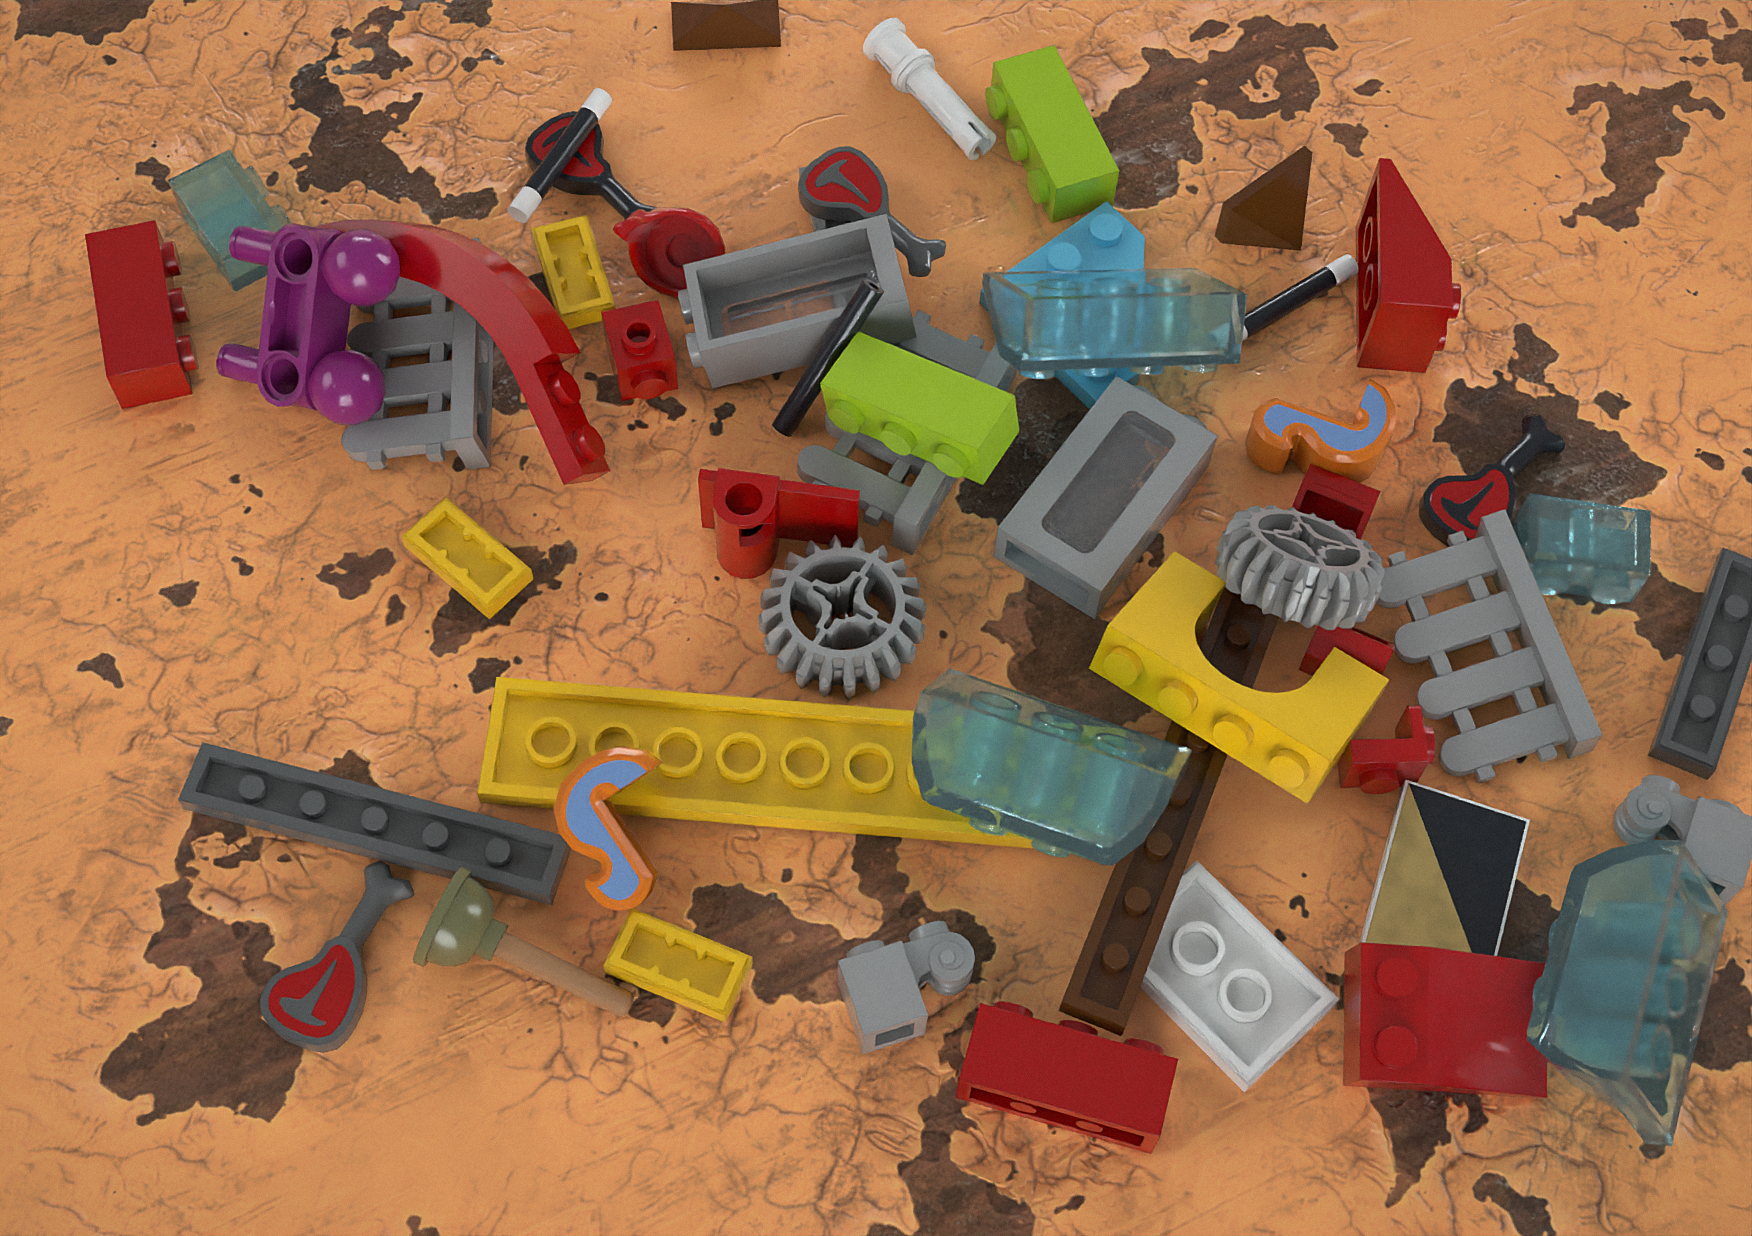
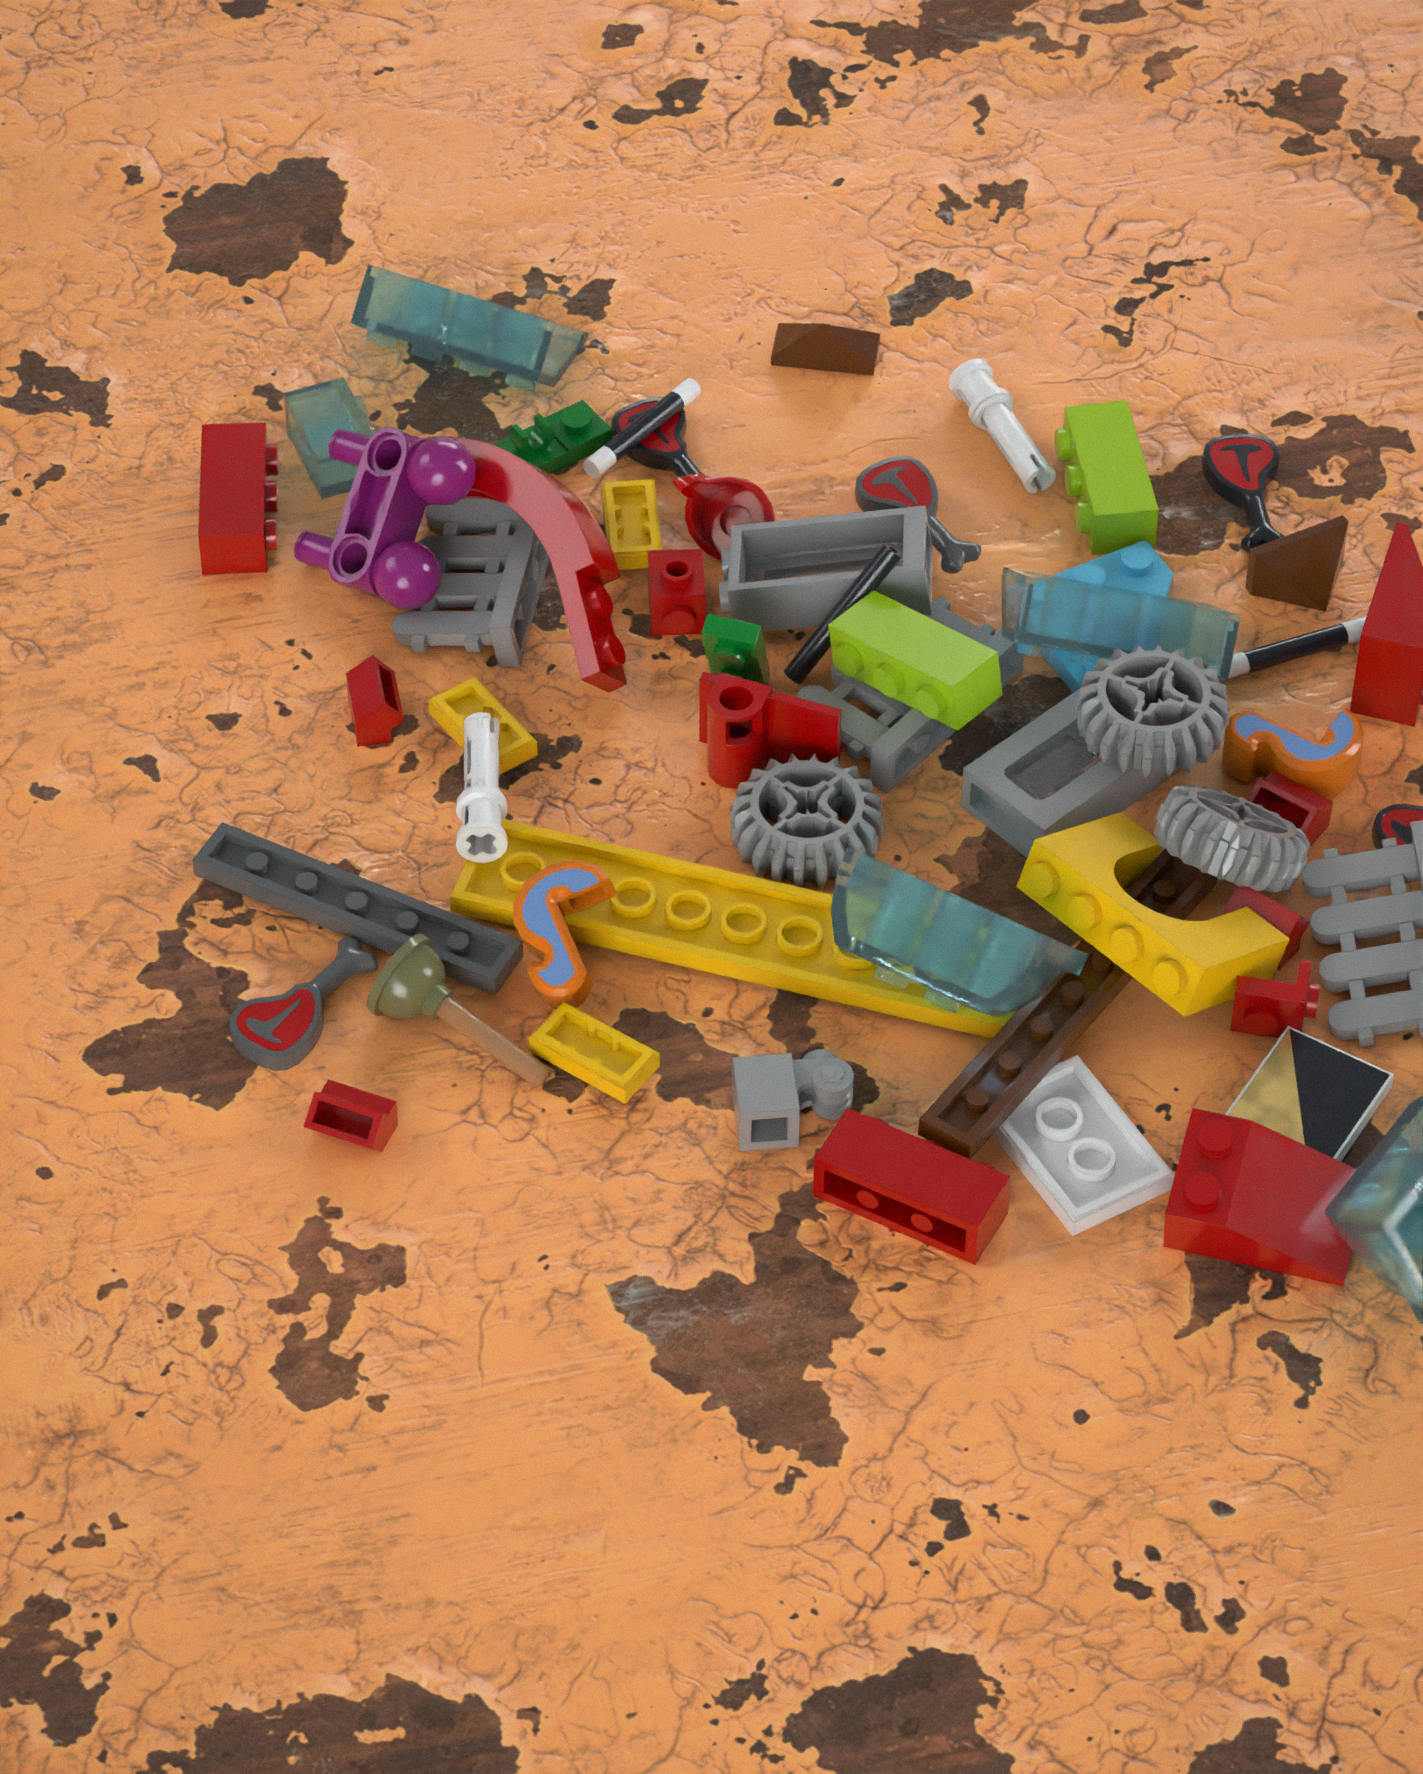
camera: 15 degrees right, 15 degrees down
none -> red piece [303,1079,398,1152]
none -> red piece [346,655,404,747]
none -> clear light blue slope [350,264,589,392]
none -> white pin [456,712,508,863]
none -> green plate [495,400,613,474]
none -> green plate [701,614,770,685]
none -> light grey gear [1075,643,1230,779]
none -> black piece [1202,433,1284,553]

